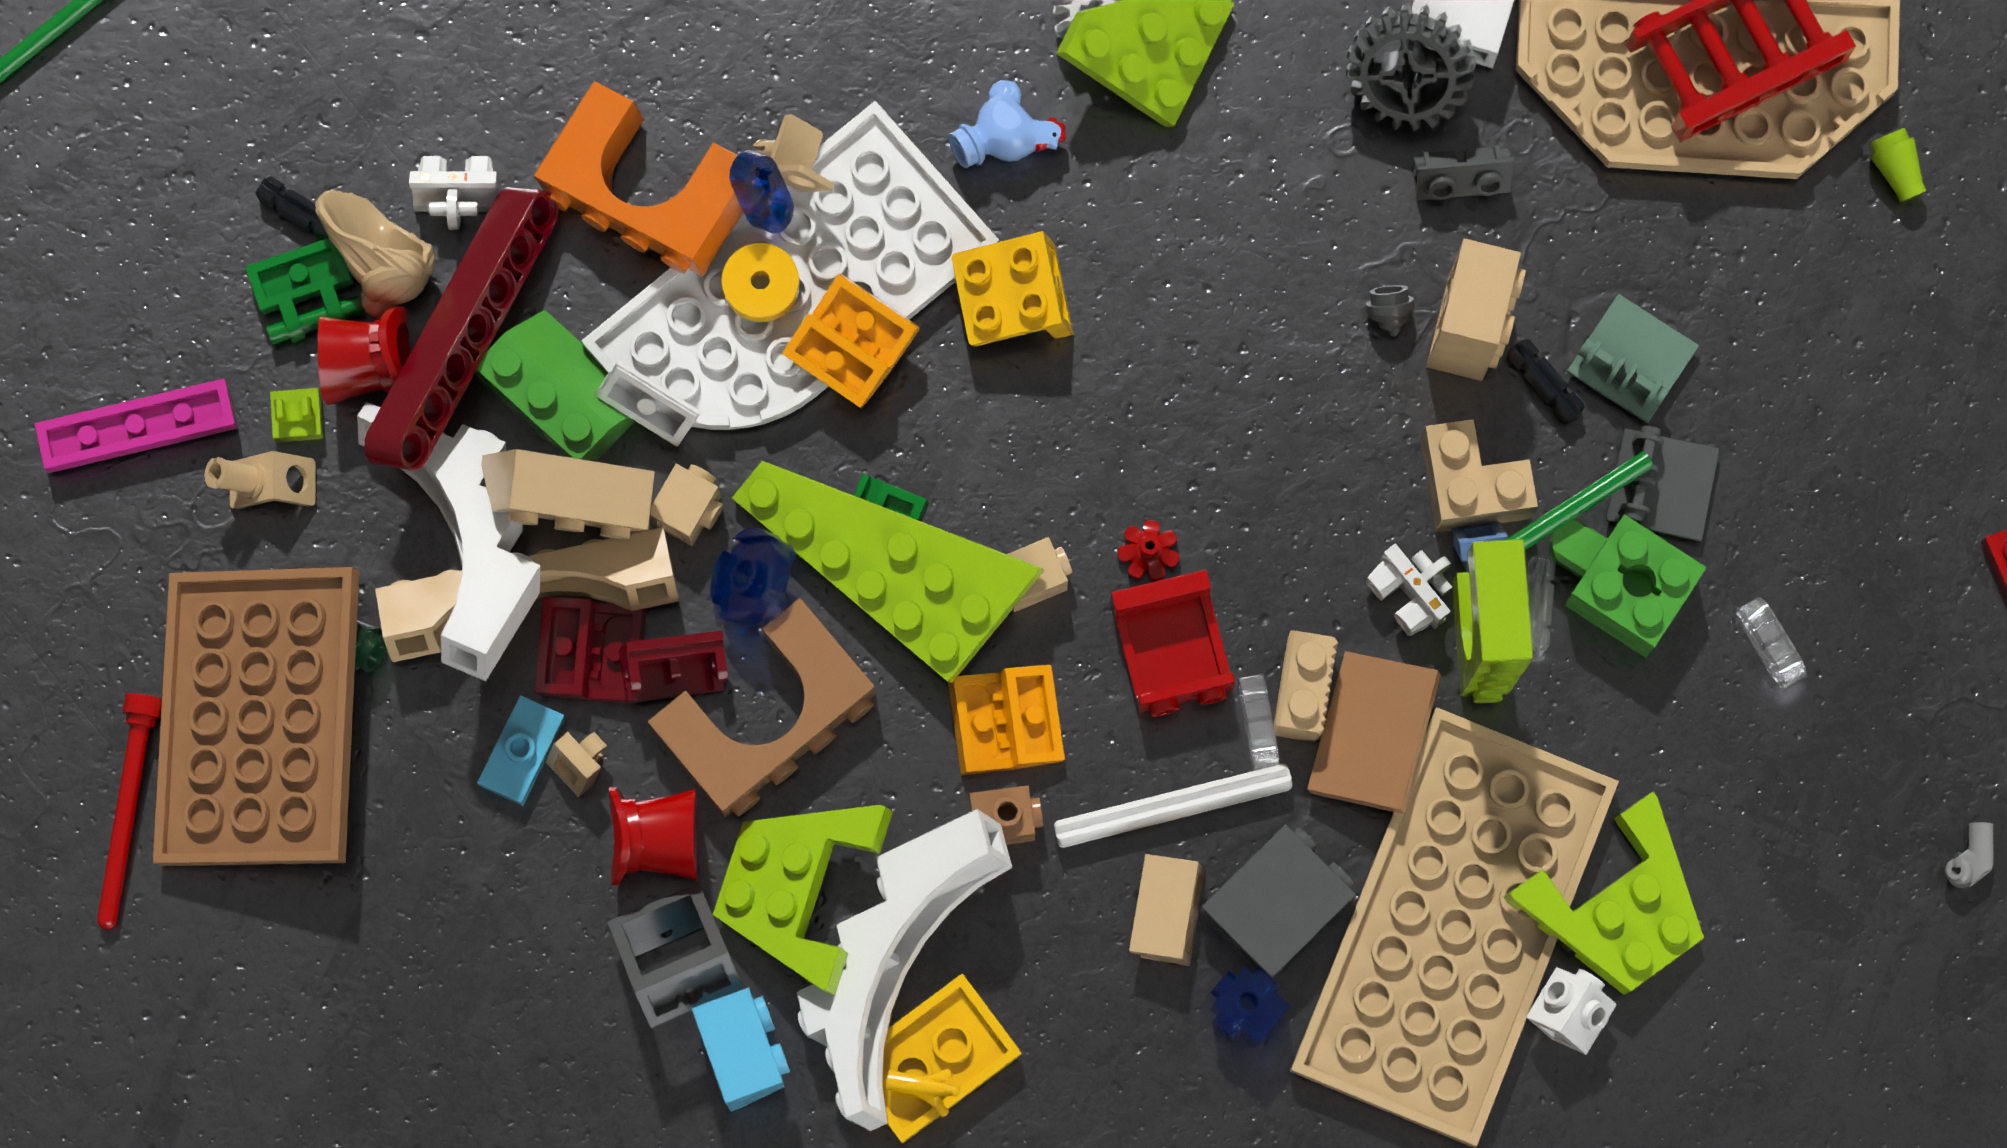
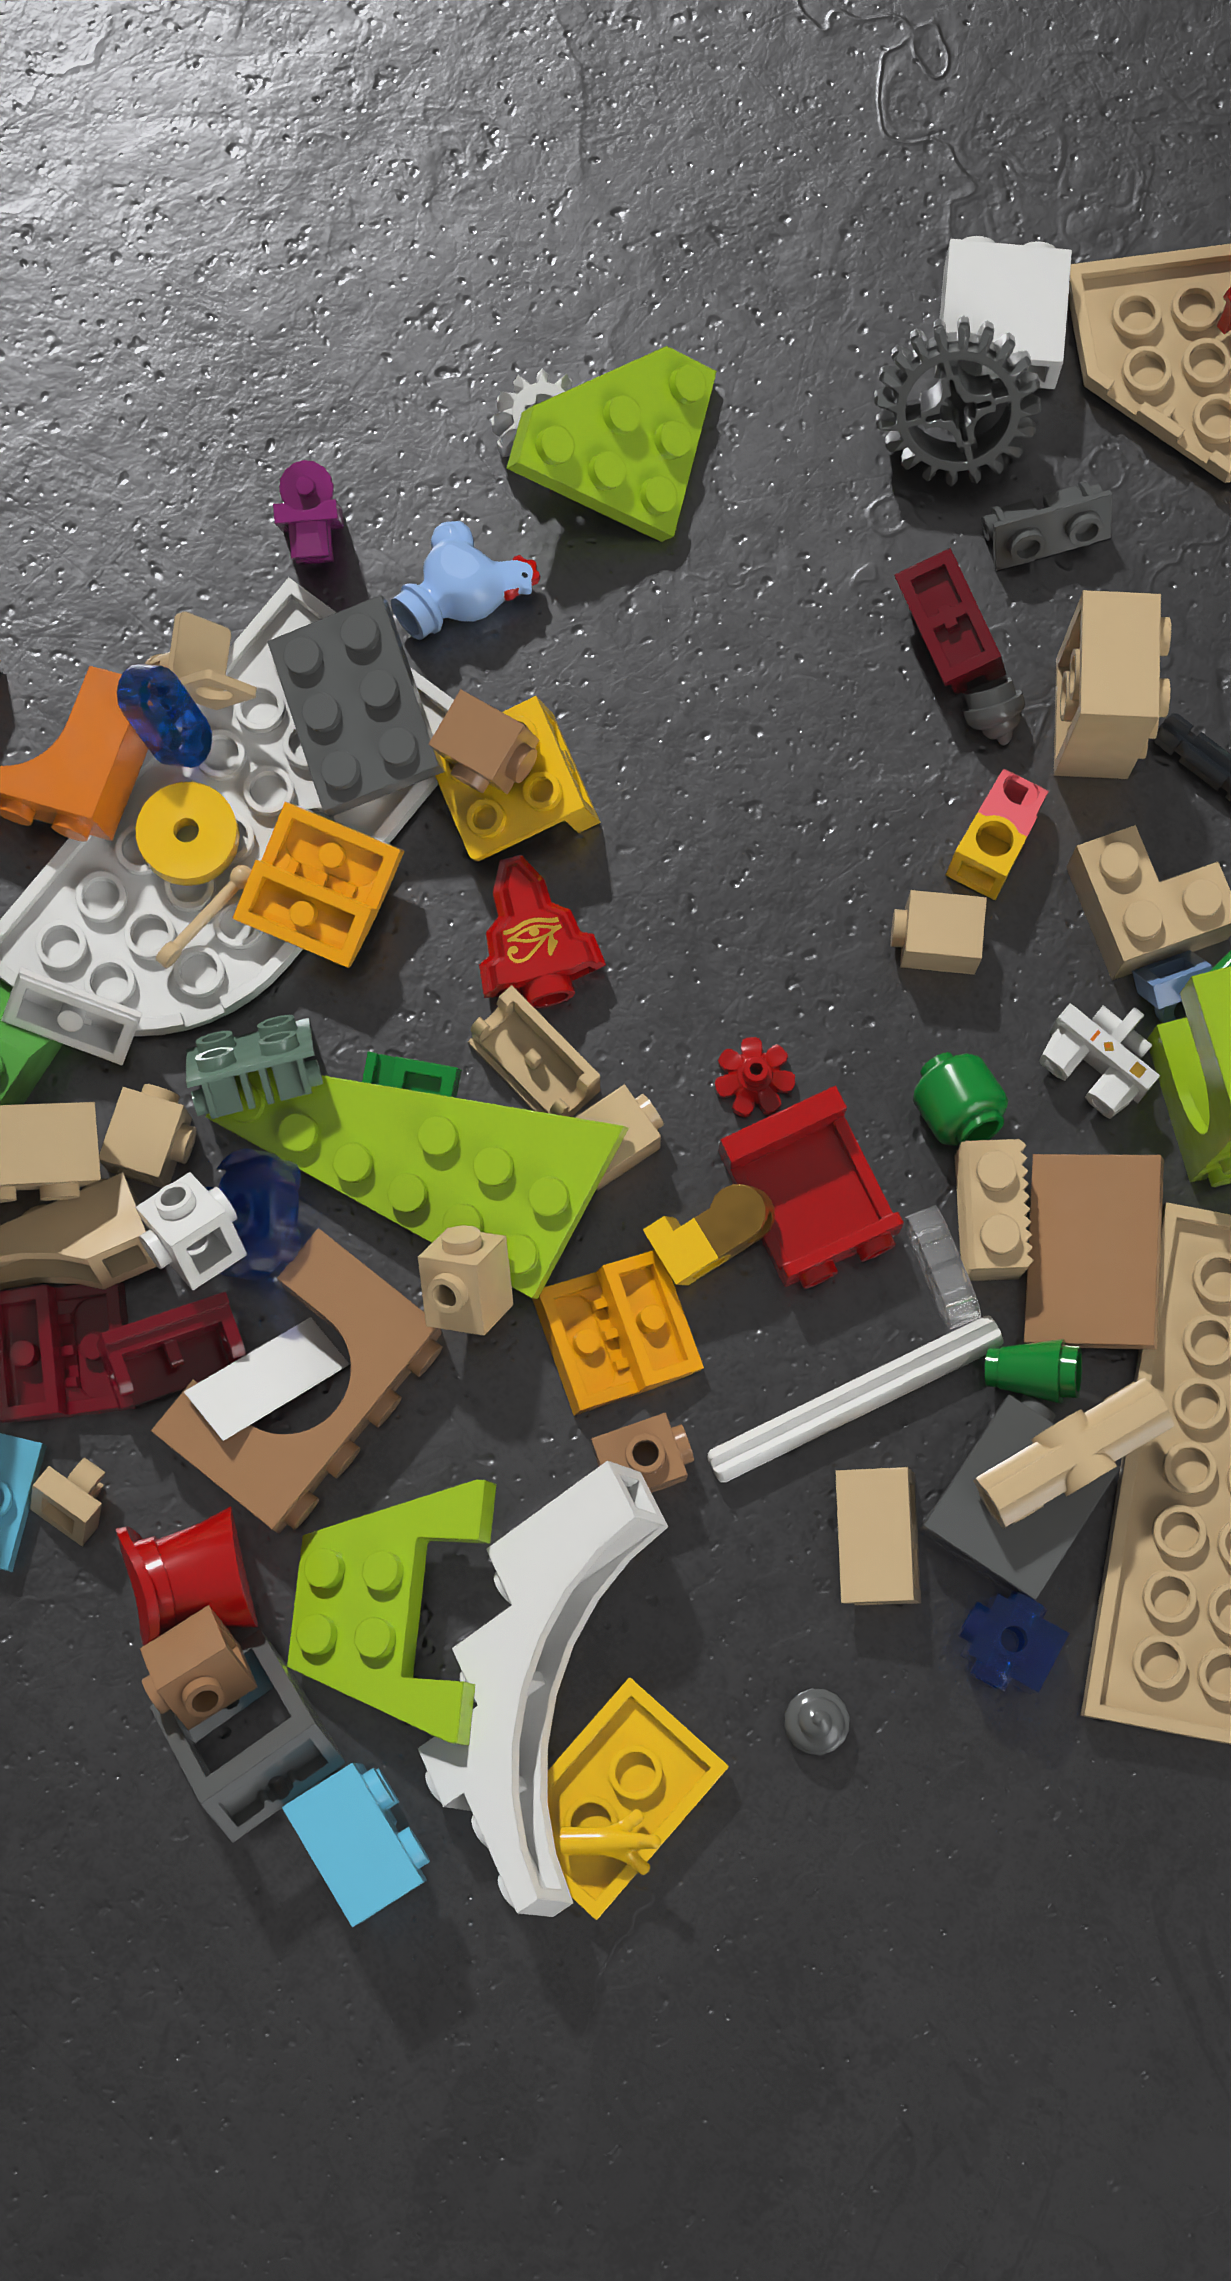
camera: 10 degrees left, 0 degrees up
none -> white brick [135,1172,247,1290]
none -> medium nougat brick [140,1605,258,1730]
none -> tan hinge [155,865,252,968]
none -> white sticker [184,1317,350,1441]
none -> sand green hinge [186,1015,323,1119]
none -> dark grey plate [267,595,445,817]
none -> magenta hips [273,460,344,565]
none -> tan brick [418,1225,513,1335]
none -> medium nougat brick [428,689,539,794]
none -> tan hinge [468,985,600,1117]
none -> red rock [479,855,606,1009]
none -> leg [643,1184,775,1286]
none -> dark grey plate [784,1688,850,1755]
none -> tan brick [890,890,987,975]
none -> dark red hinge [894,548,1006,694]
none -> green head [913,1052,1008,1146]
none -> yellow leg [945,769,1049,900]
none -> tan piece [973,1377,1175,1529]
none -> green cone [985,1339,1082,1404]

